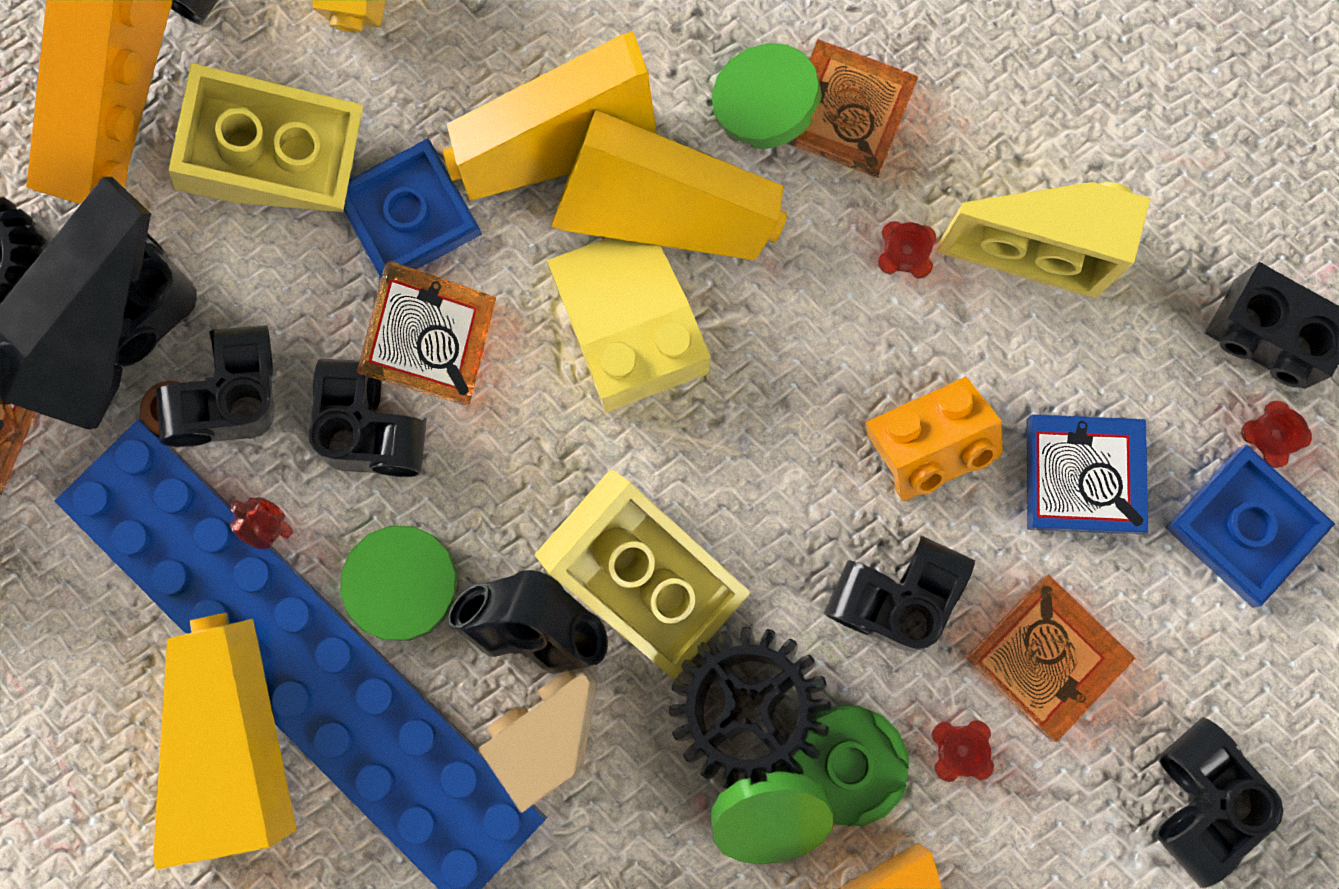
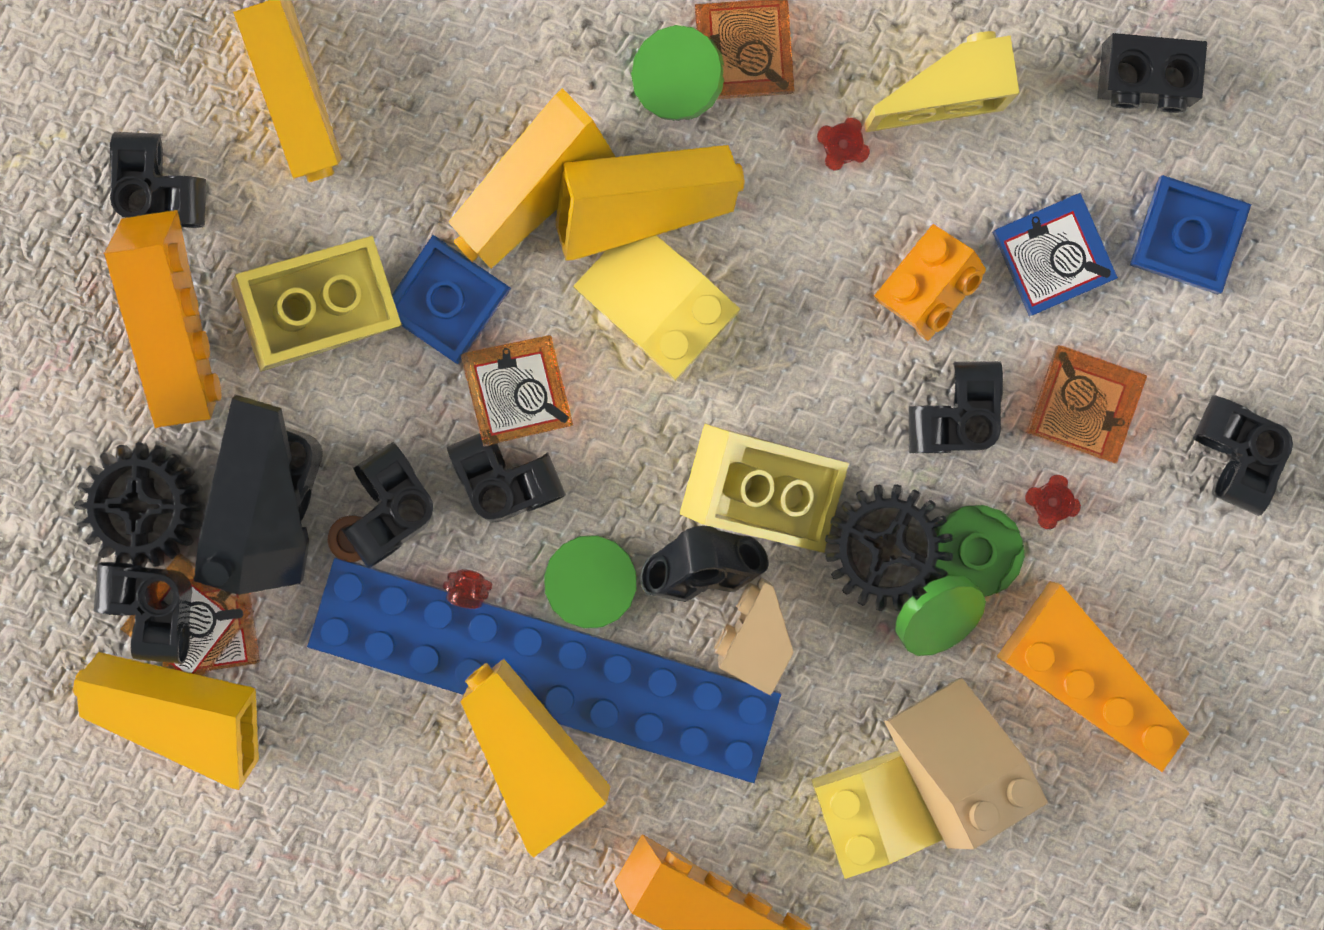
camera: 25 degrees left, 10 degrees up
clear red plate [1241,401,1312,468] -> none

